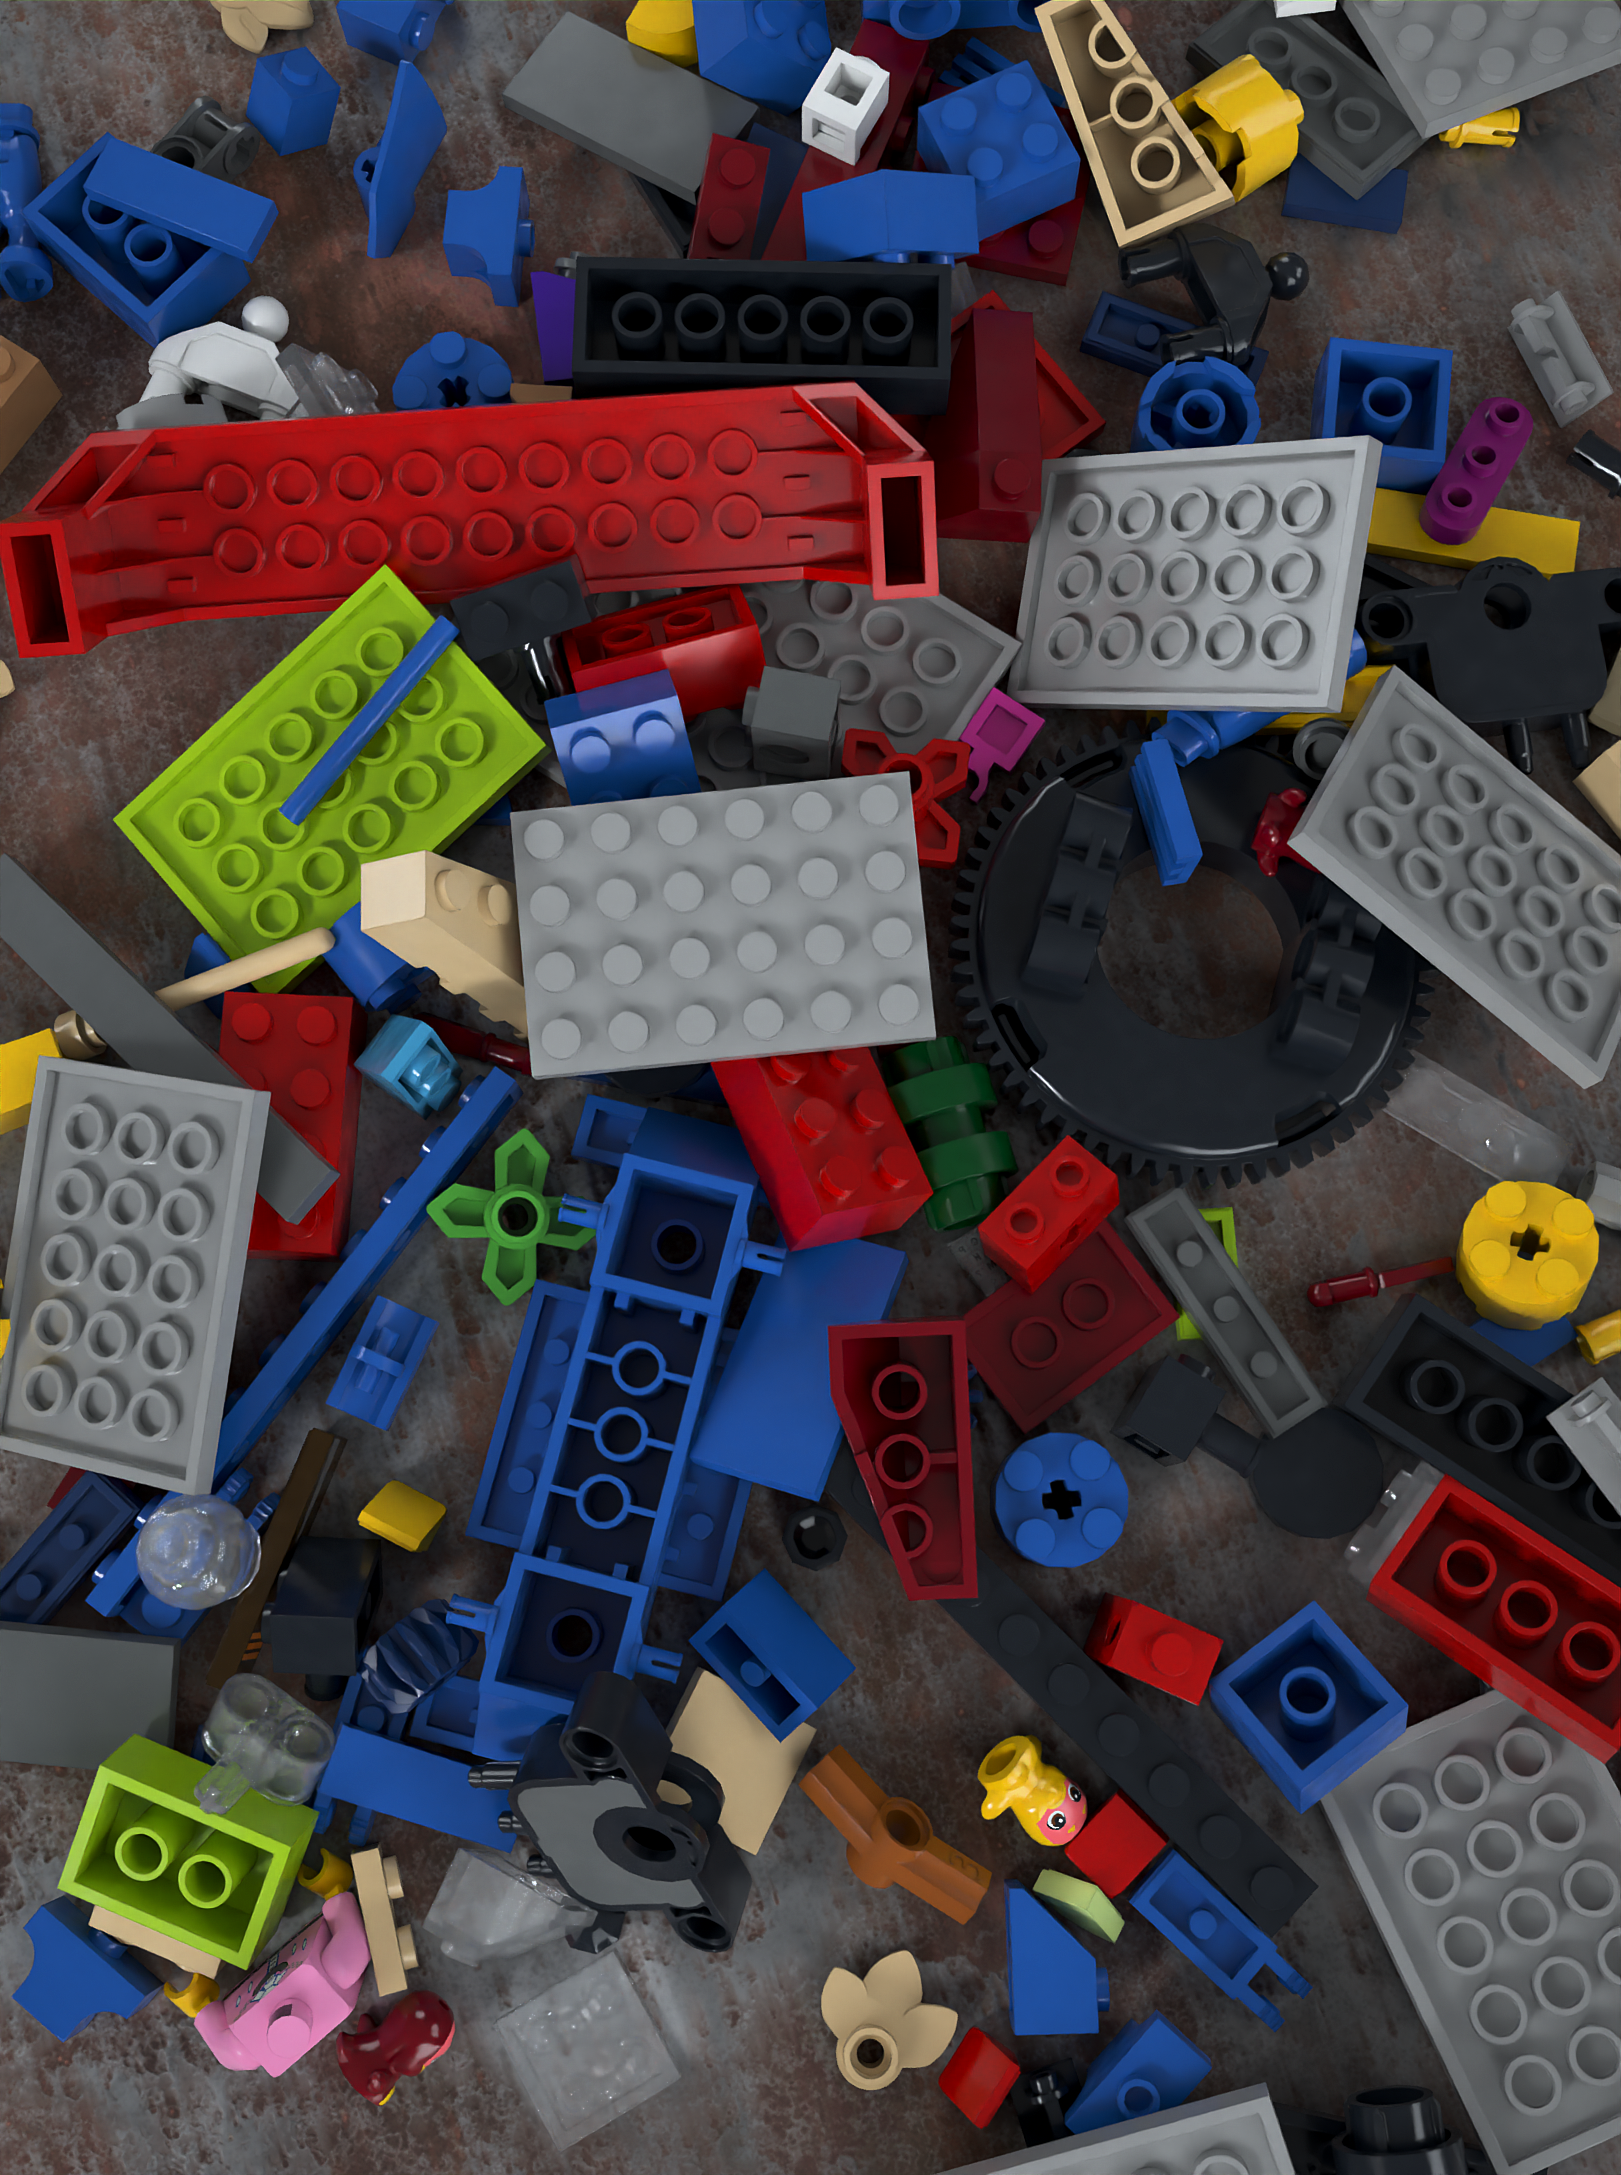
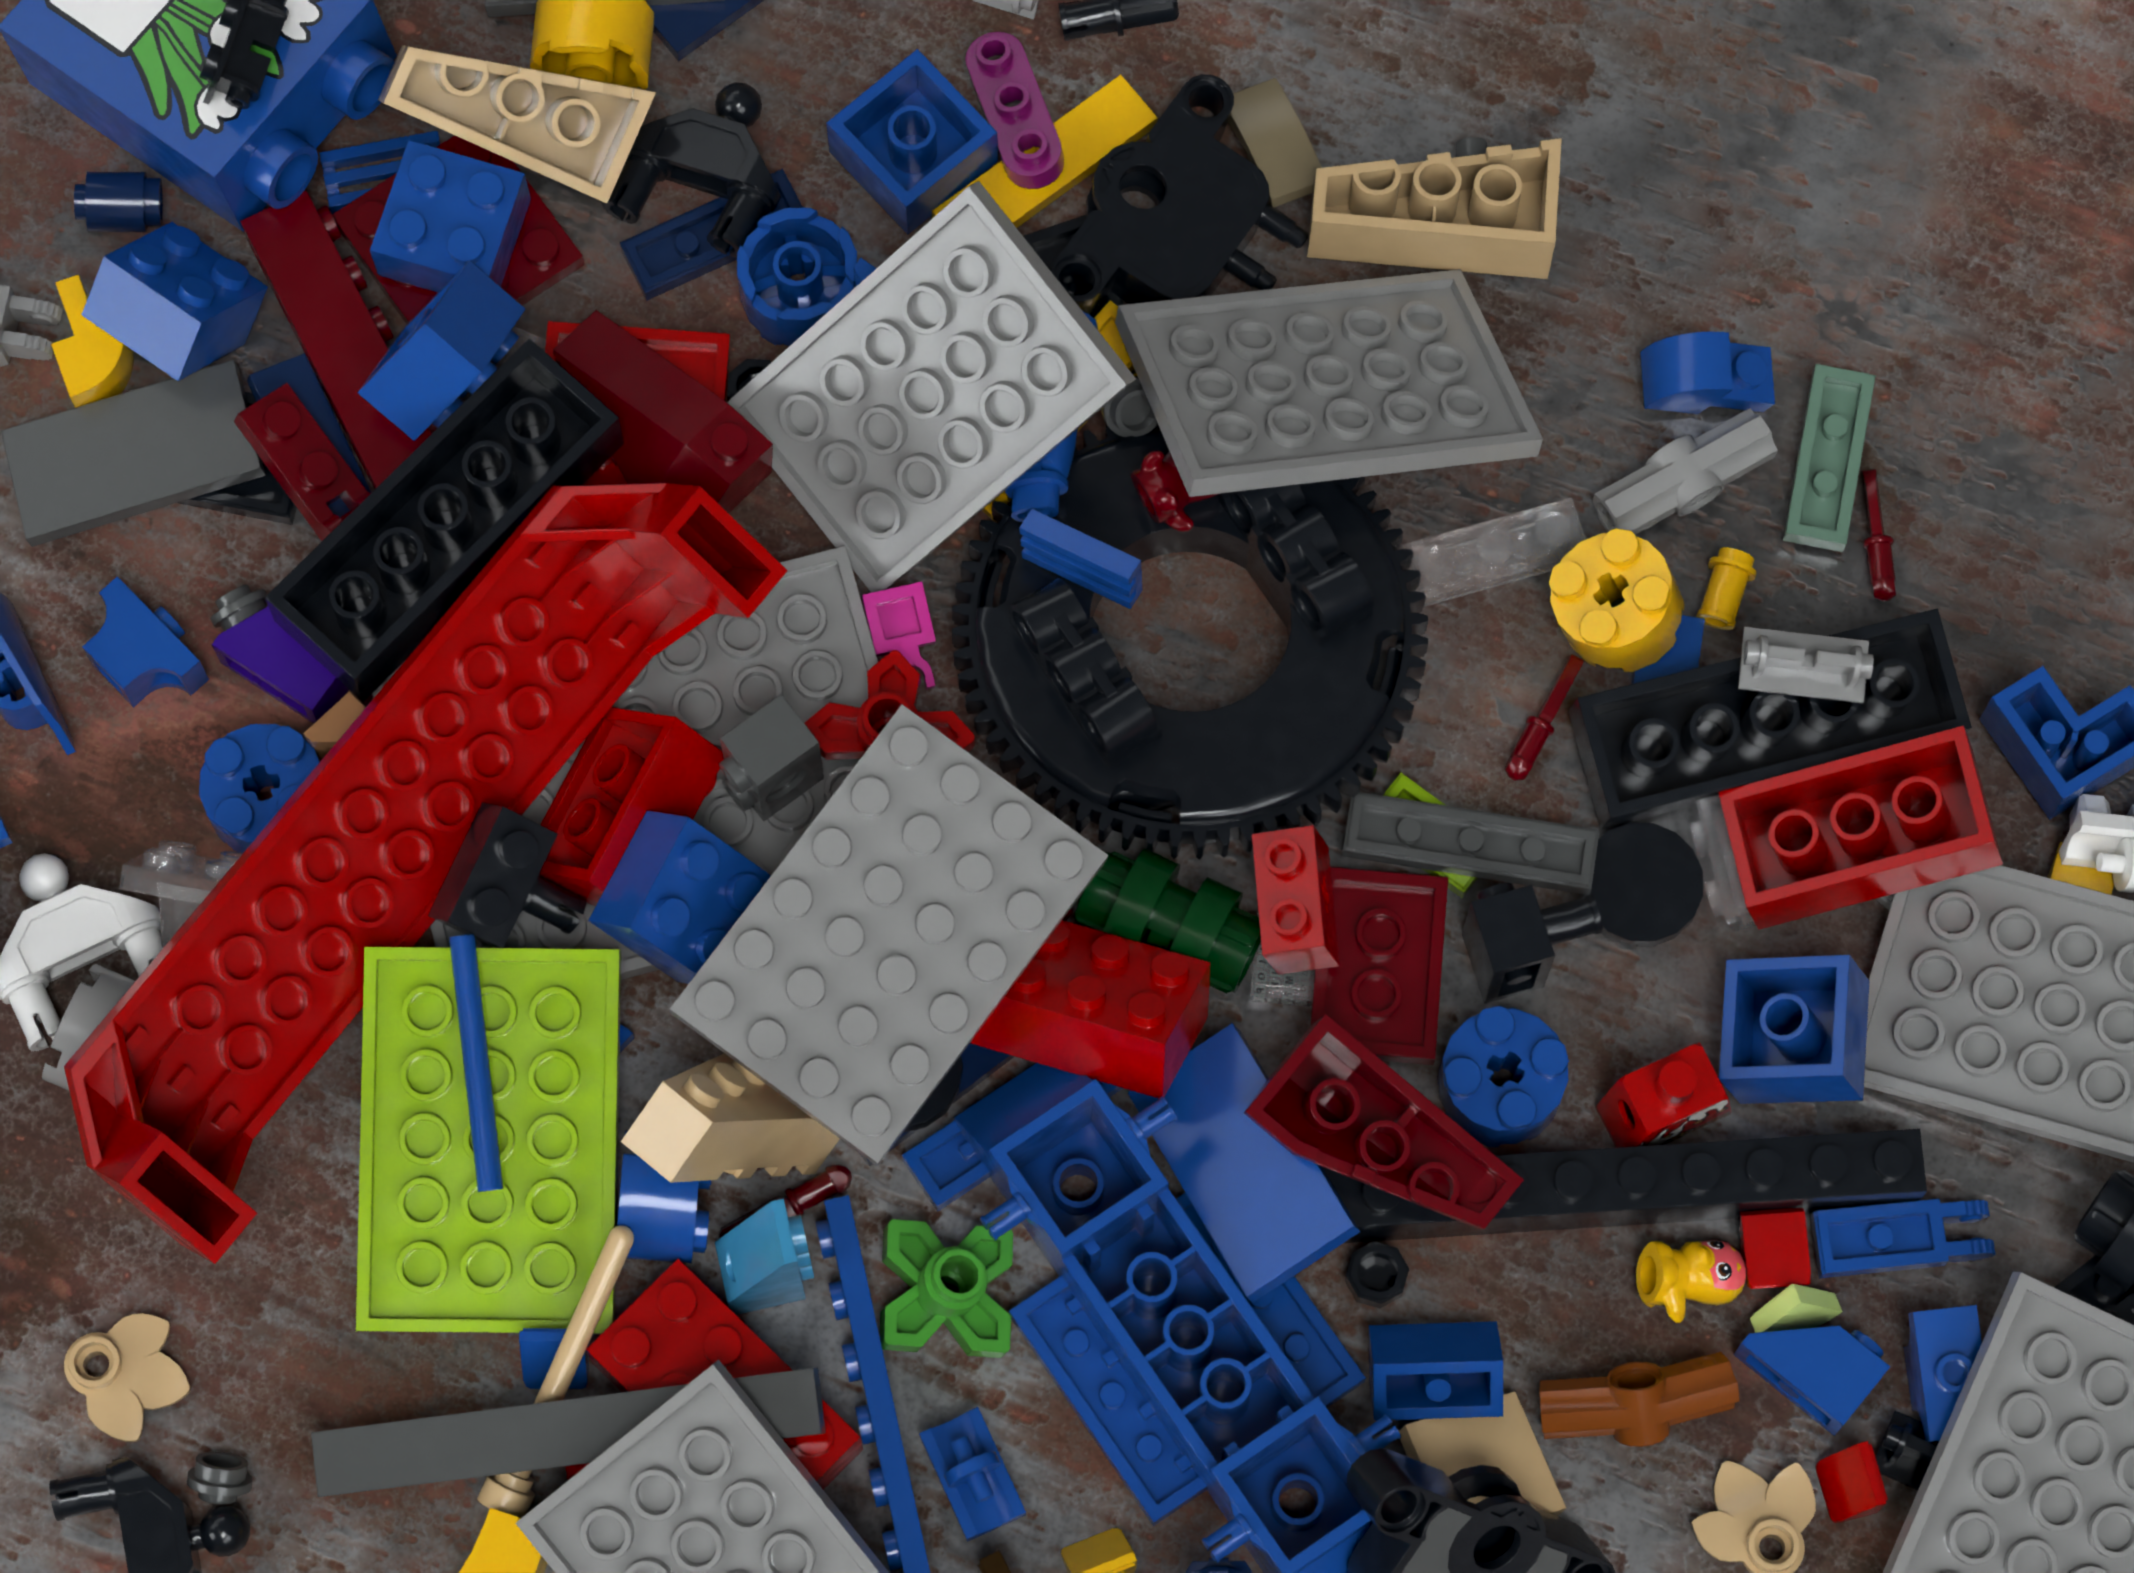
camera: 50 degrees left, 5 degrees down
white brick [802,47,890,166] -> none

